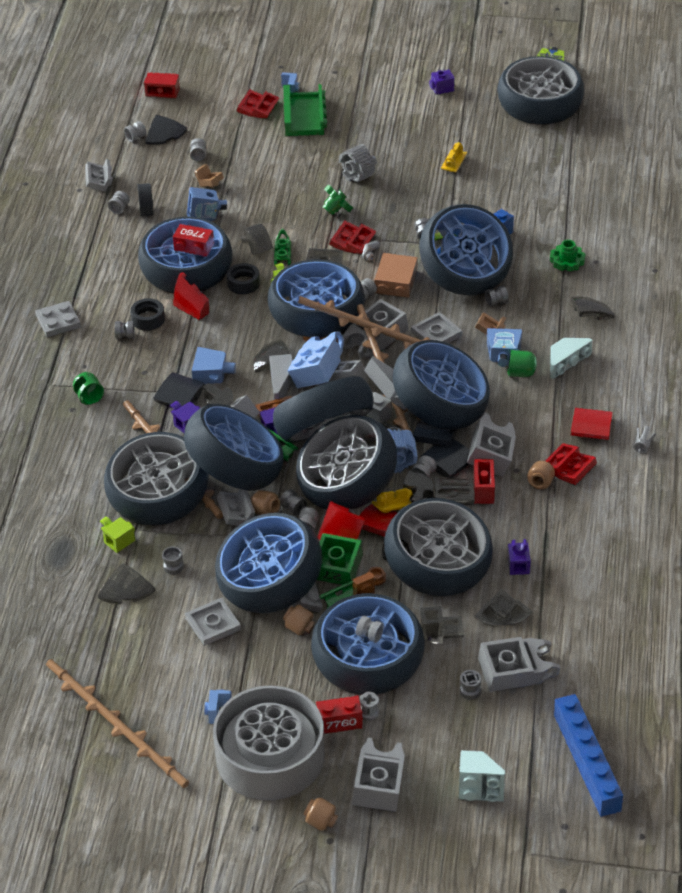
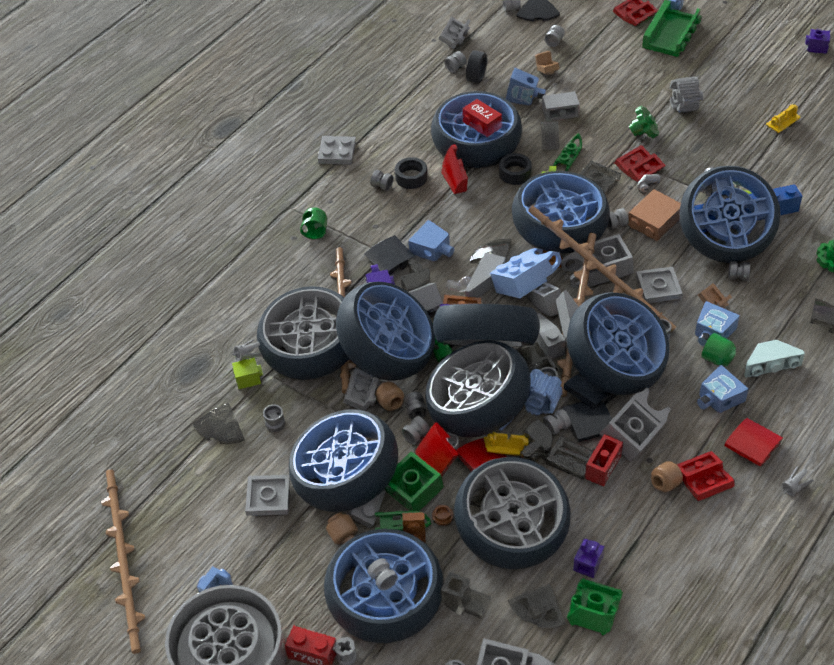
camera: 30 degrees right, 5 degrees up
none -> light grey piece [232,339,262,361]
none -> clear arm [446,276,472,292]
none -> light grey brick [542,92,580,121]
none -> green slope [567,578,623,636]
none -> medium blue torso [697,365,749,413]

